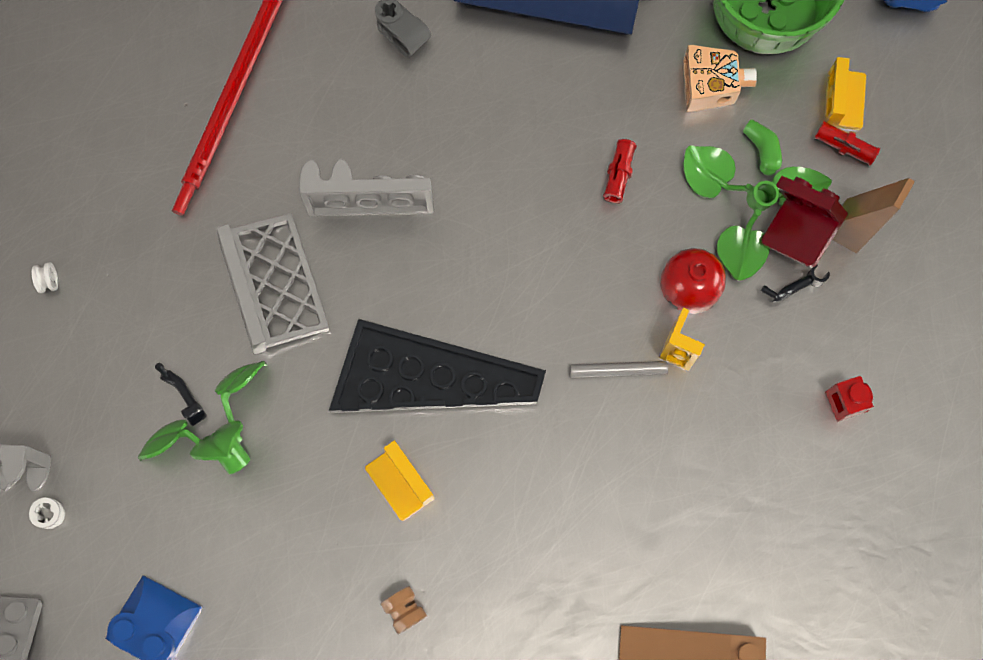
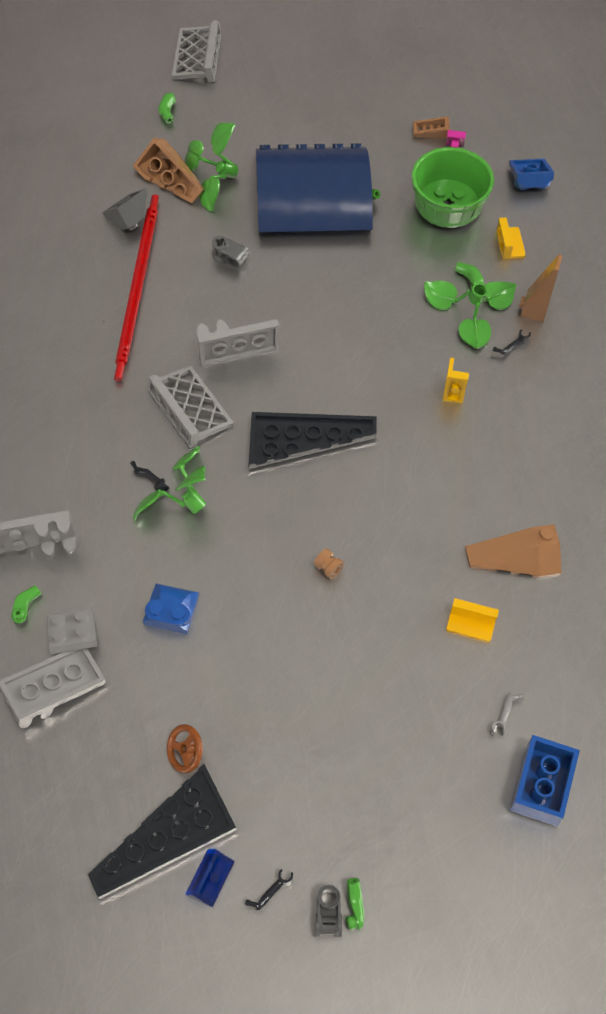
camera: 15 degrees left, 15 degrees down
white bush [29,497,65,529] -> none
white bush [32,262,58,293] -> none
yellow panel [365,440,435,521] -> none
light grey bar [570,361,668,378] -> none
red pin [603,139,637,203] -> none
red cylinder [660,248,726,314] -> none
light nougat torso [683,45,757,112] -> none
dark red bracket [762,176,848,268] -> none
red pin [815,121,880,166] -> none
red brick [825,376,874,422] -> none

